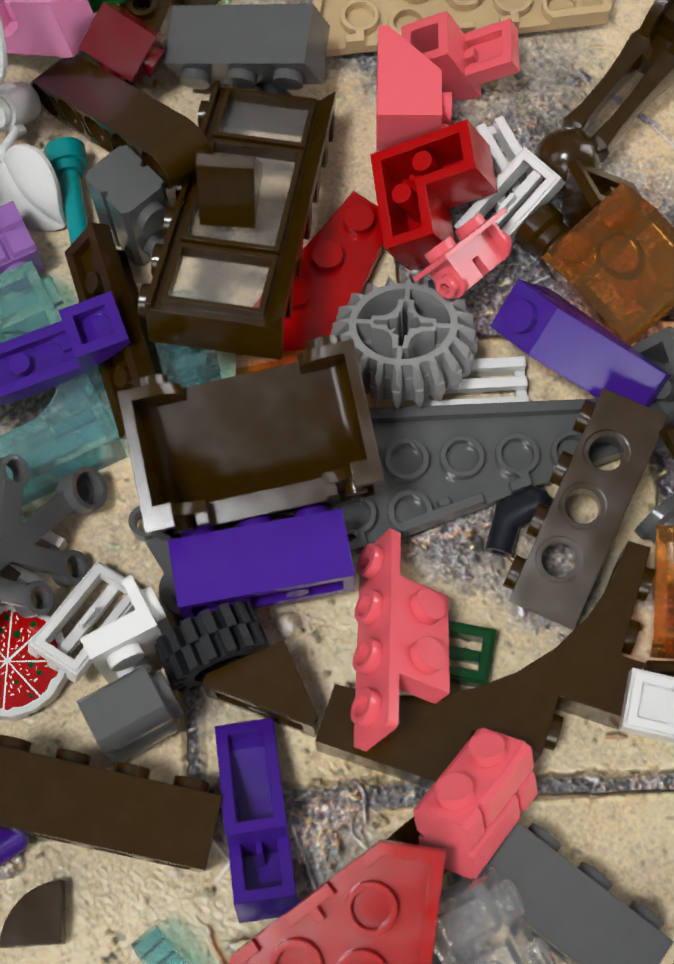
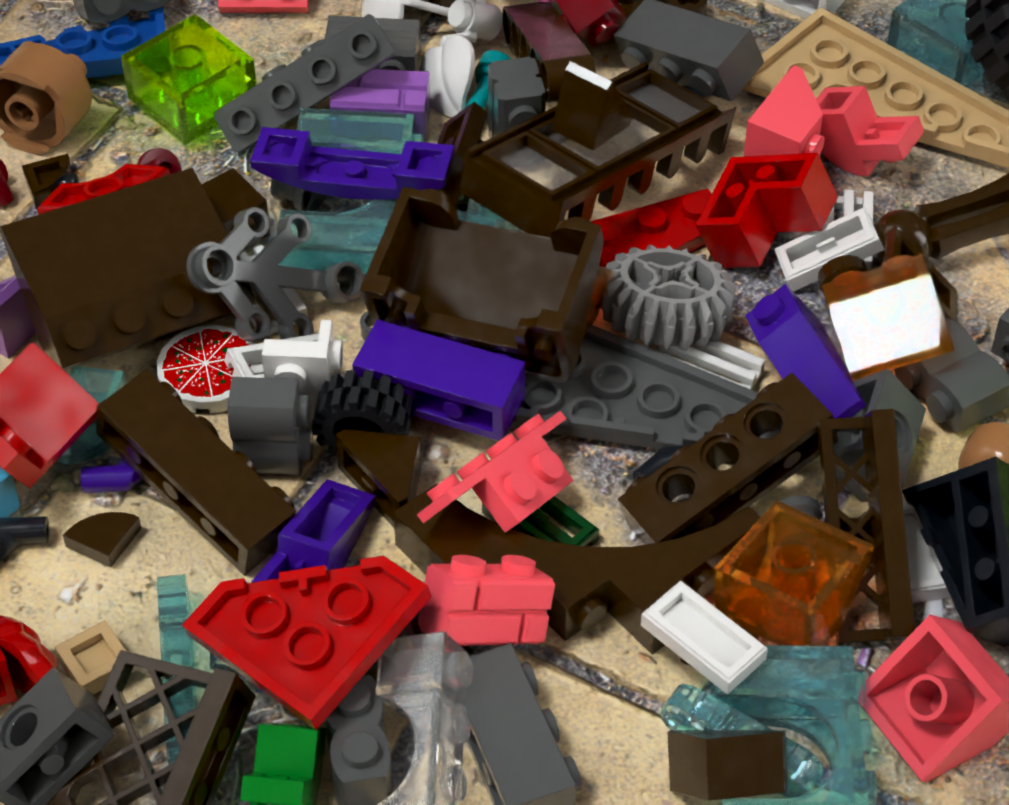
camera: 30 degrees right, 20 degrees down
coral hinge [413,208,512,299] -> none

